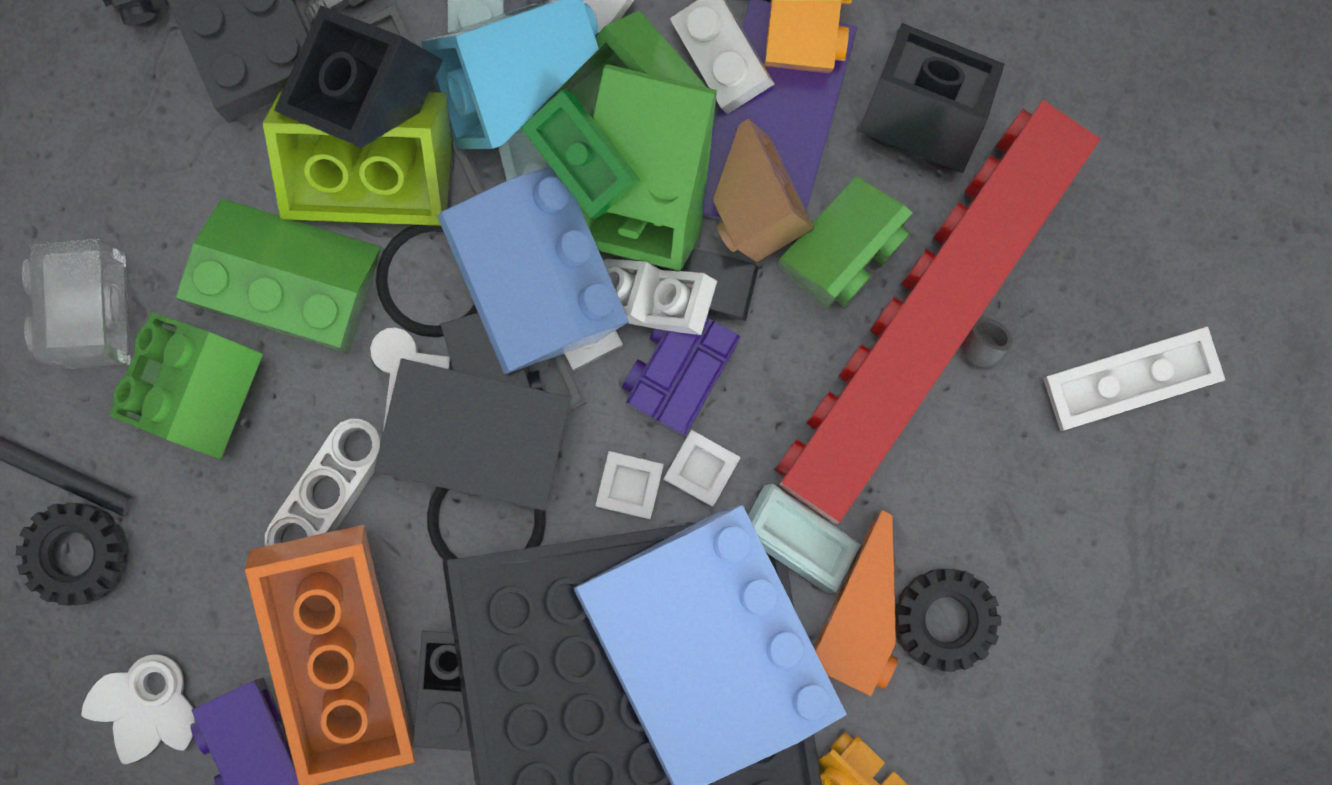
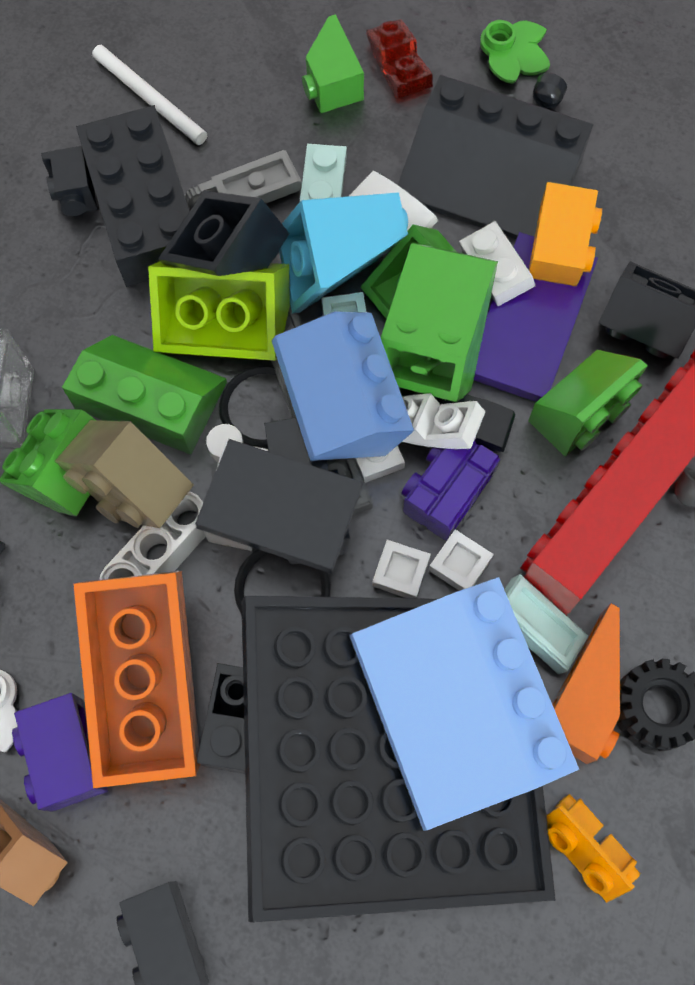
camera: 10 degrees right, 15 degrees down
green plate [521,90,641,218] -> none
medium nougat slope [713,119,814,262] -> none
none -> dark tan brick [55,420,194,528]

